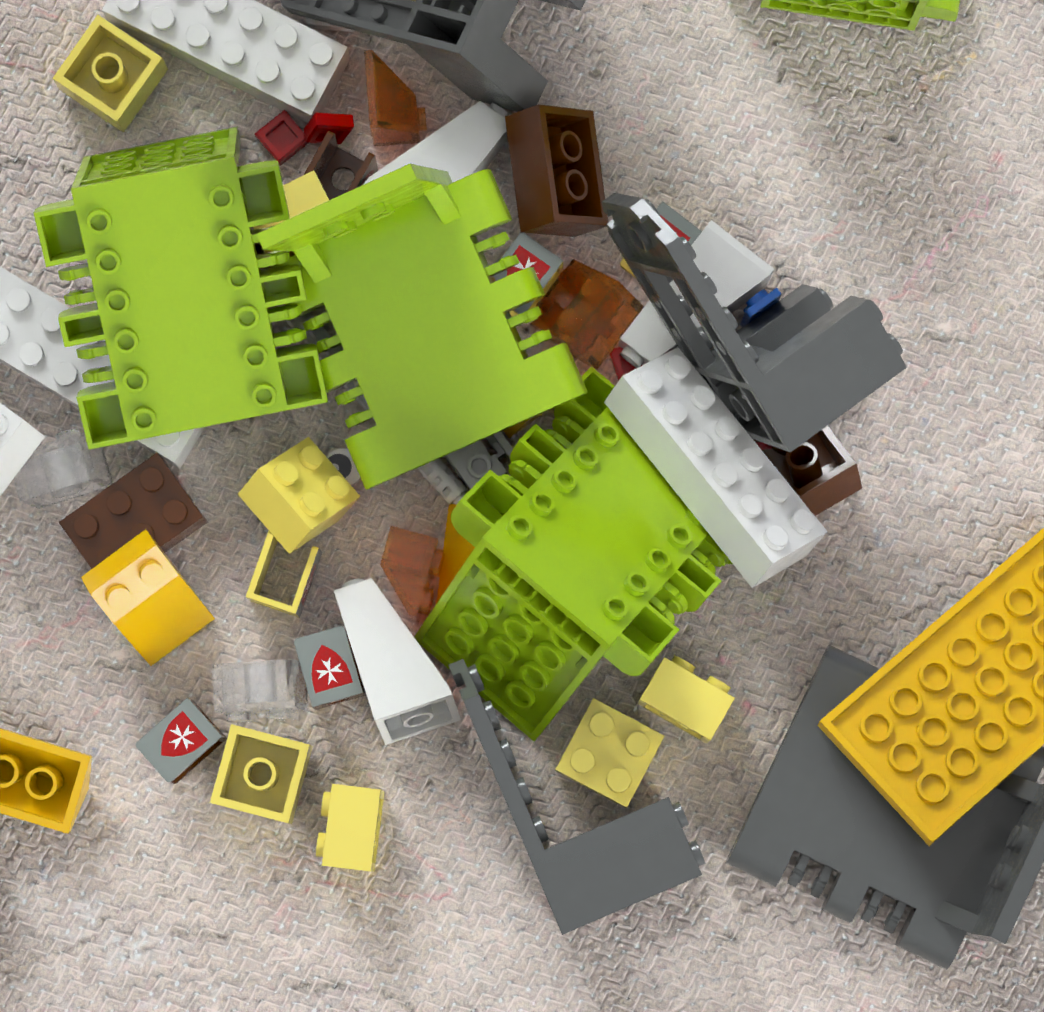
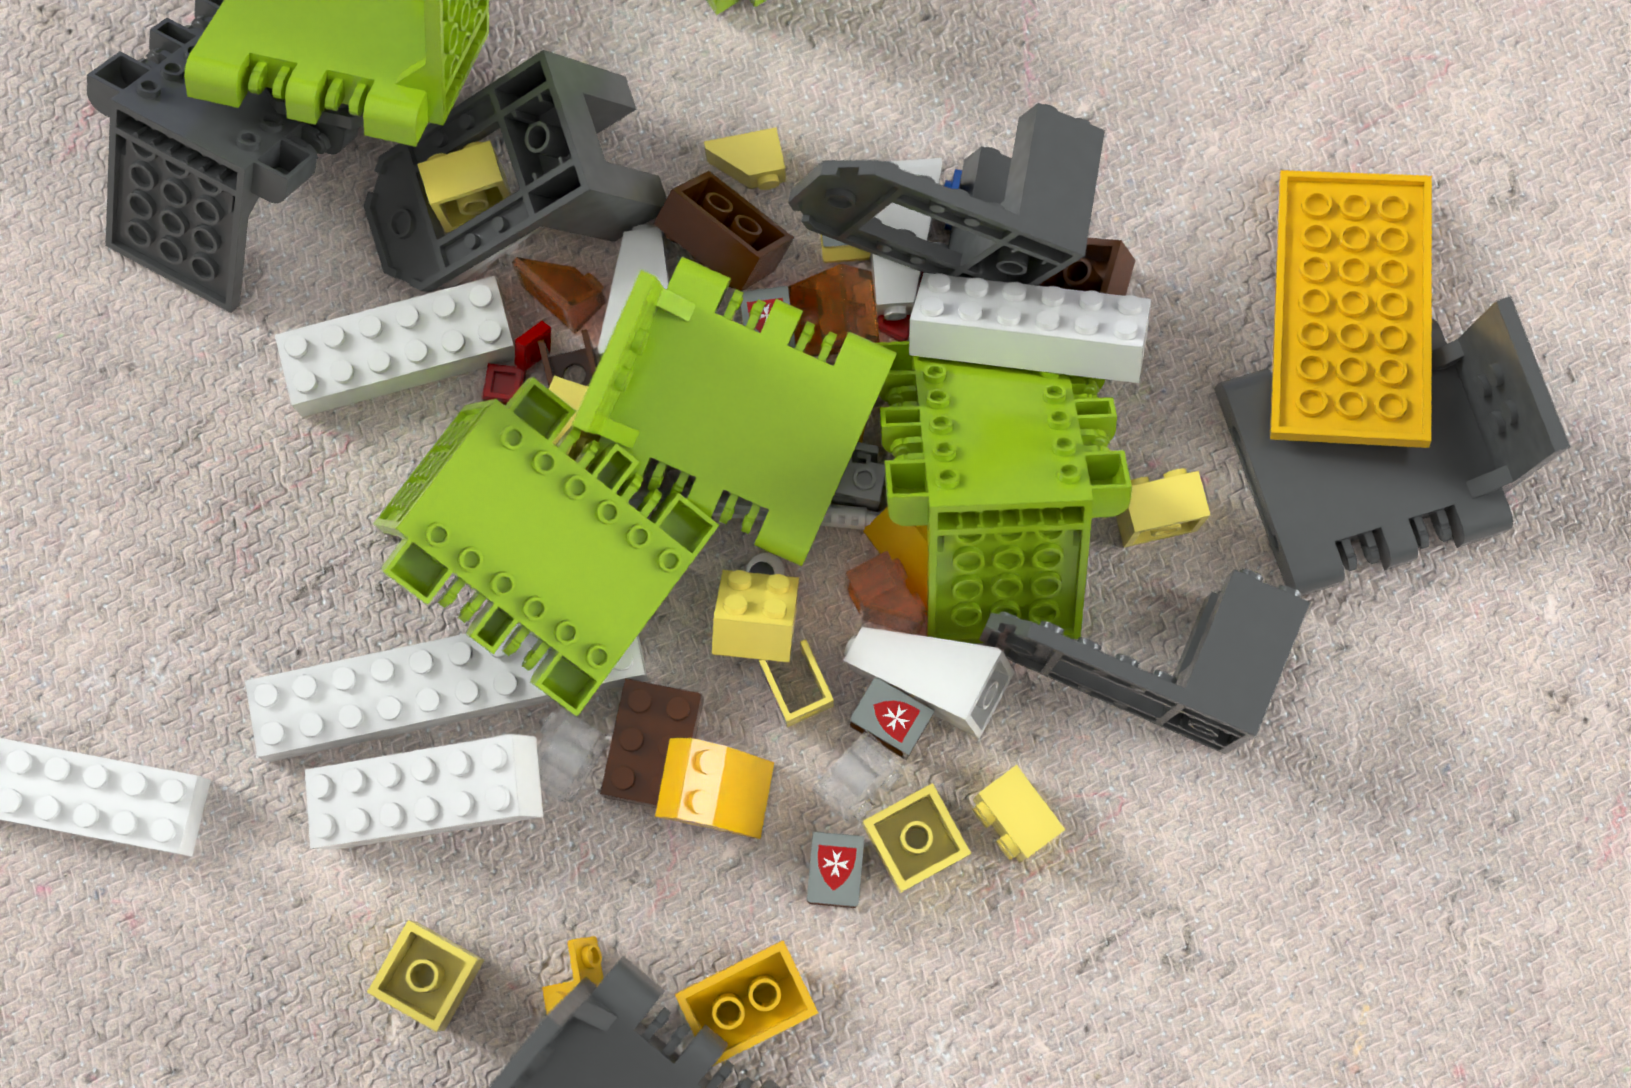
camera: 45 degrees left, 5 degrees down
light yellow brick [52,14,168,133] -> none
light yellow brick [555,698,664,808] -> none
none -> light yellow slope [704,127,786,190]

